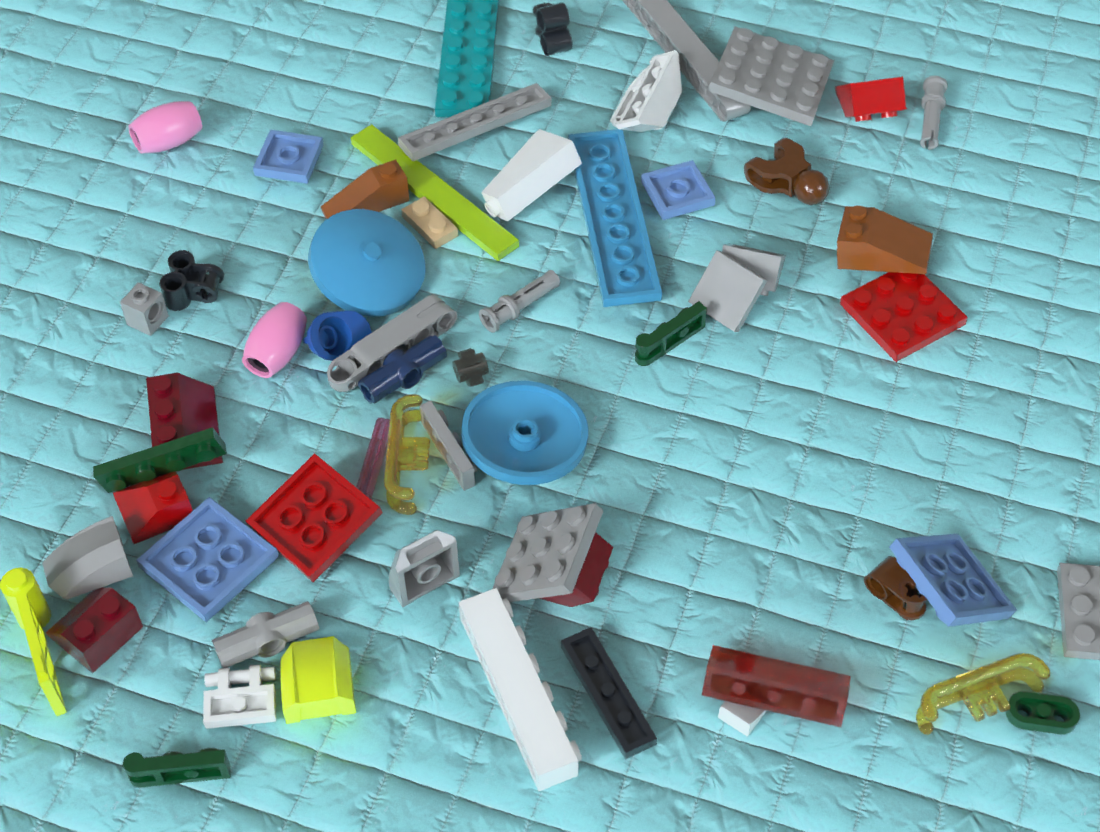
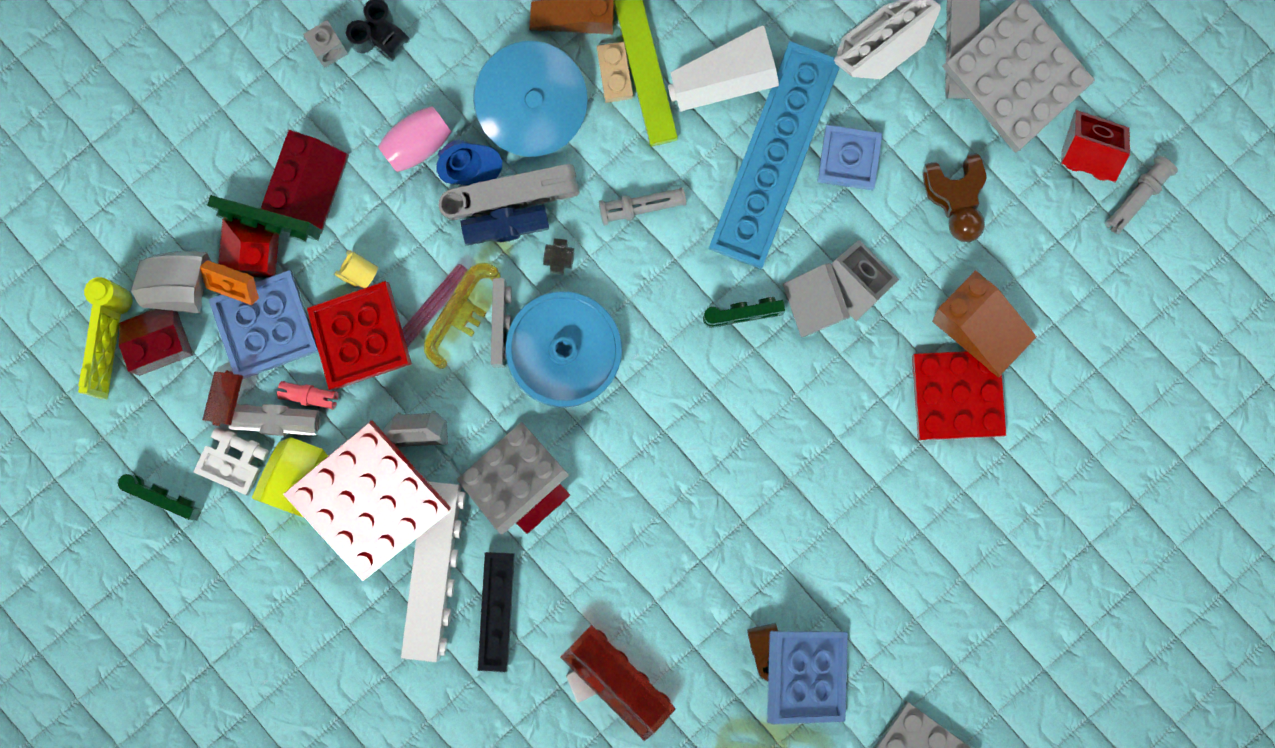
camera: 30 degrees right, 30 degrees up
none -> orange plate [200,260,259,305]
none -> clear red piece [202,370,243,426]
none -> coral pin [277,381,338,410]
none -> plate [283,420,451,581]
none -> light yellow piece [334,250,378,289]

